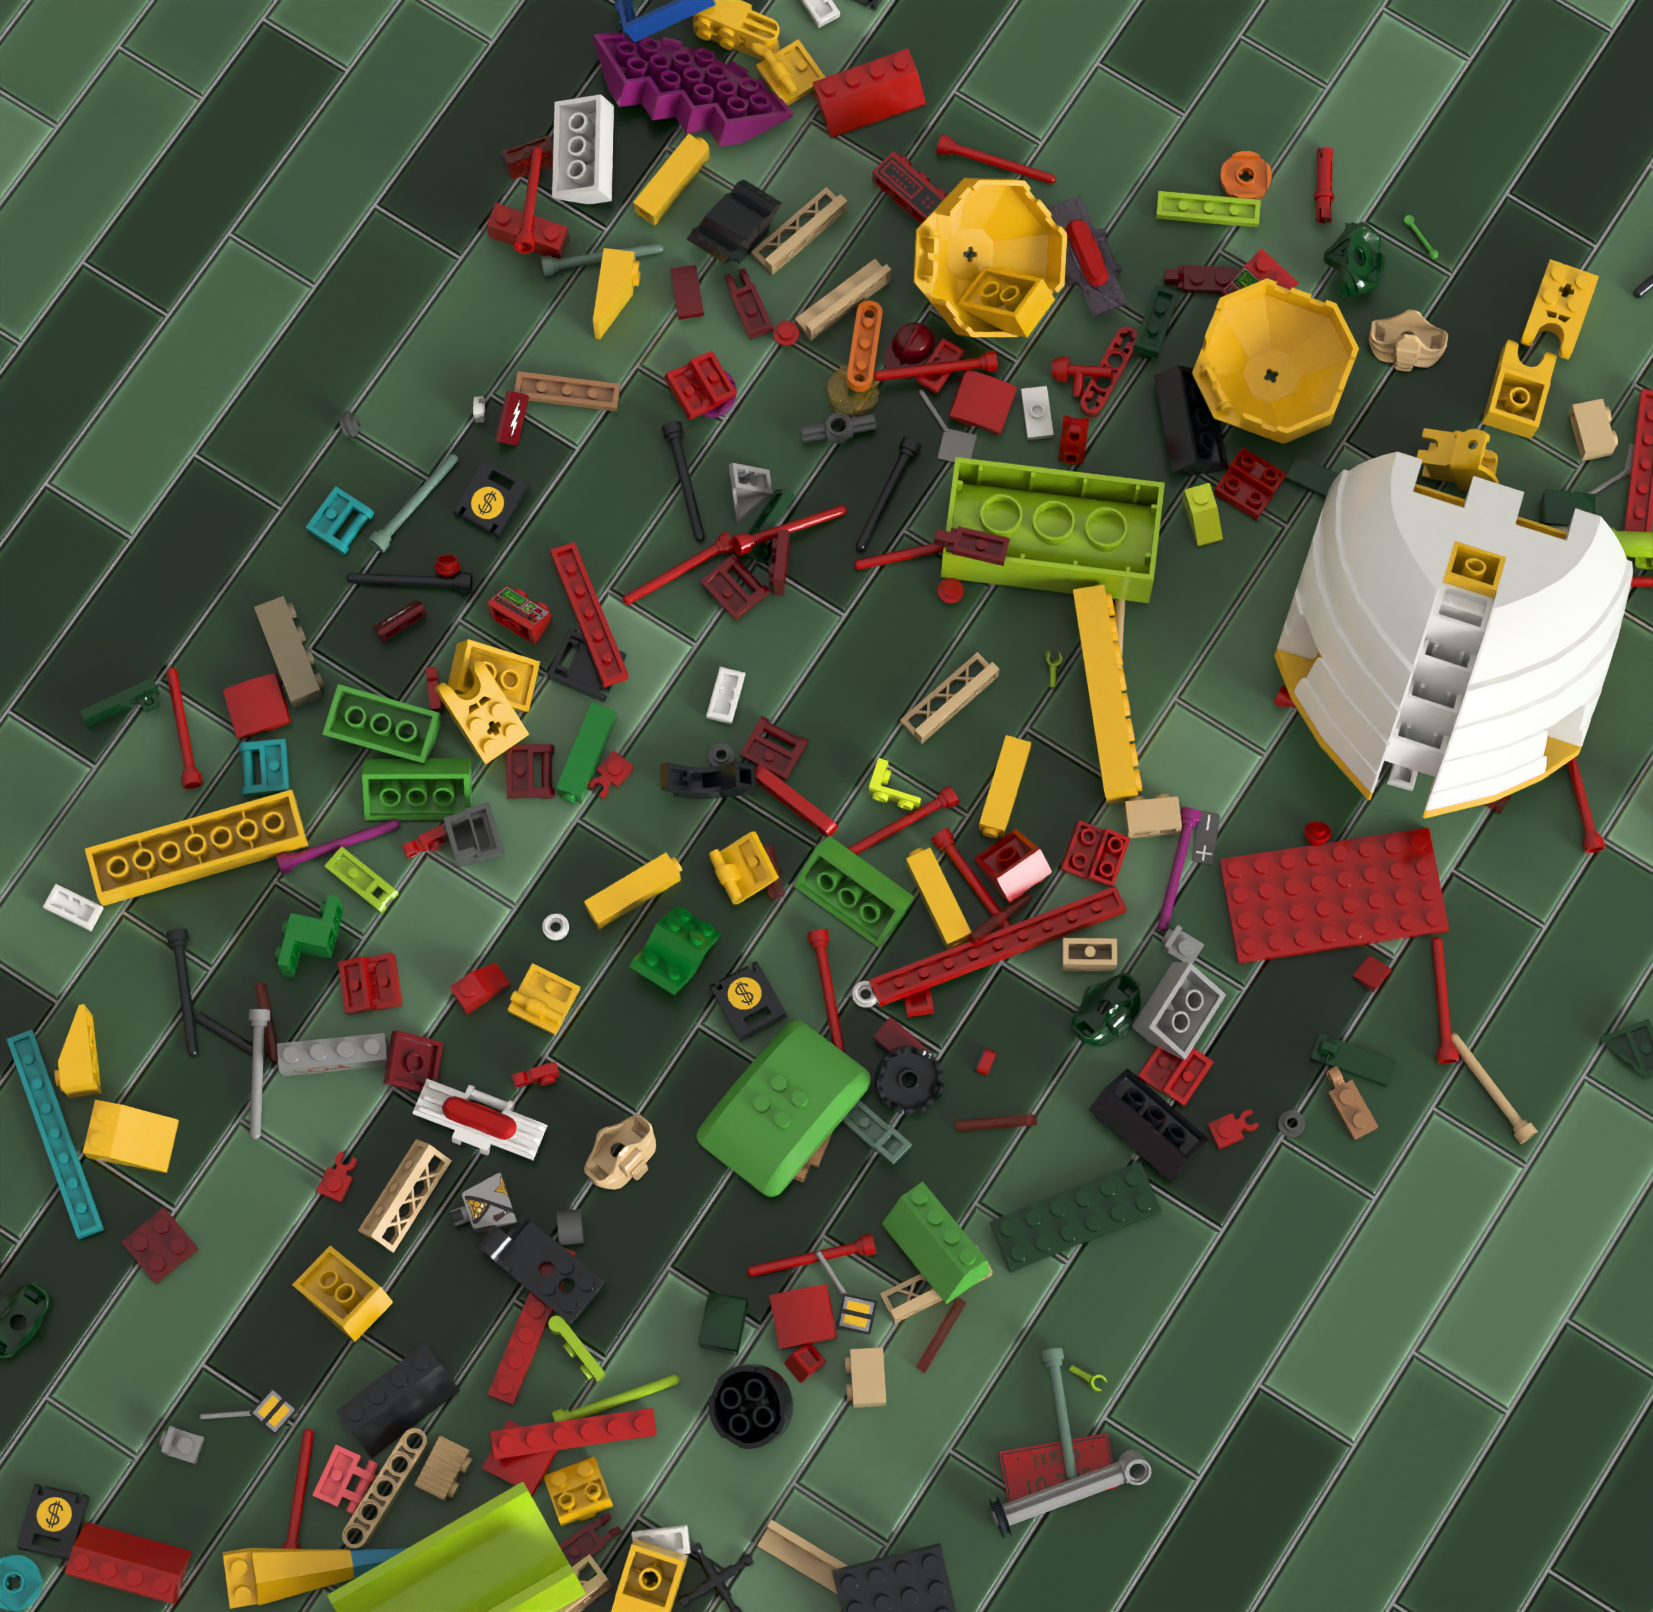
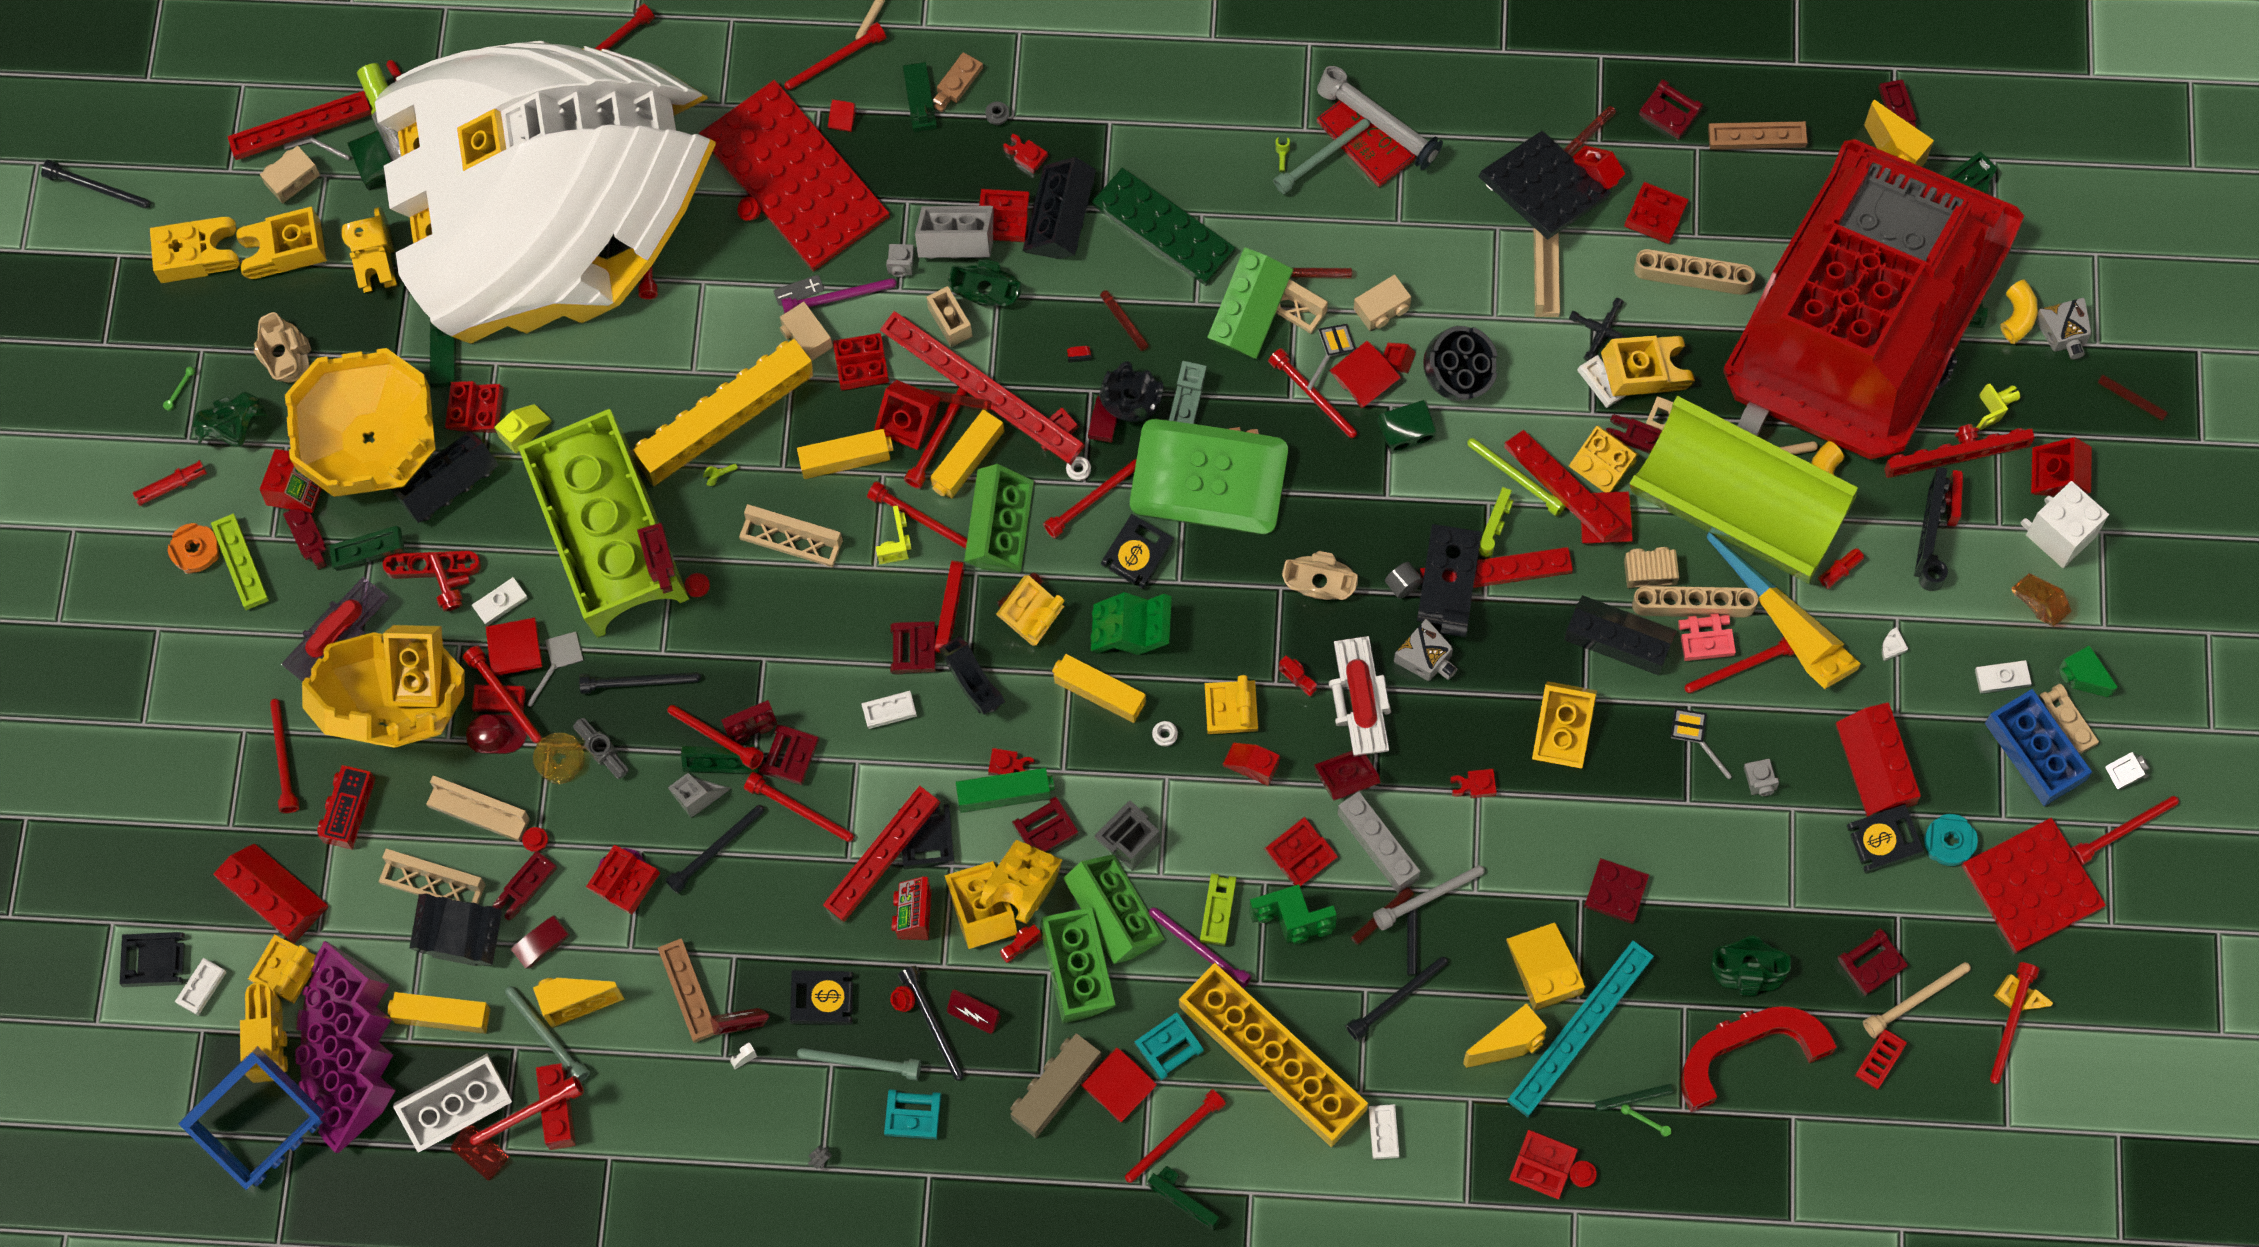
camera: 115 degrees left, 5 degrees down
tan fence [358,1139,452,1253] -> none
red plate [402,825,448,859] -> none
dark grey plate [708,743,735,767] -> none
orange plate [846,300,883,392] -> none
red piece [854,543,944,570] -> none
red hips [1058,415,1089,465] -> none

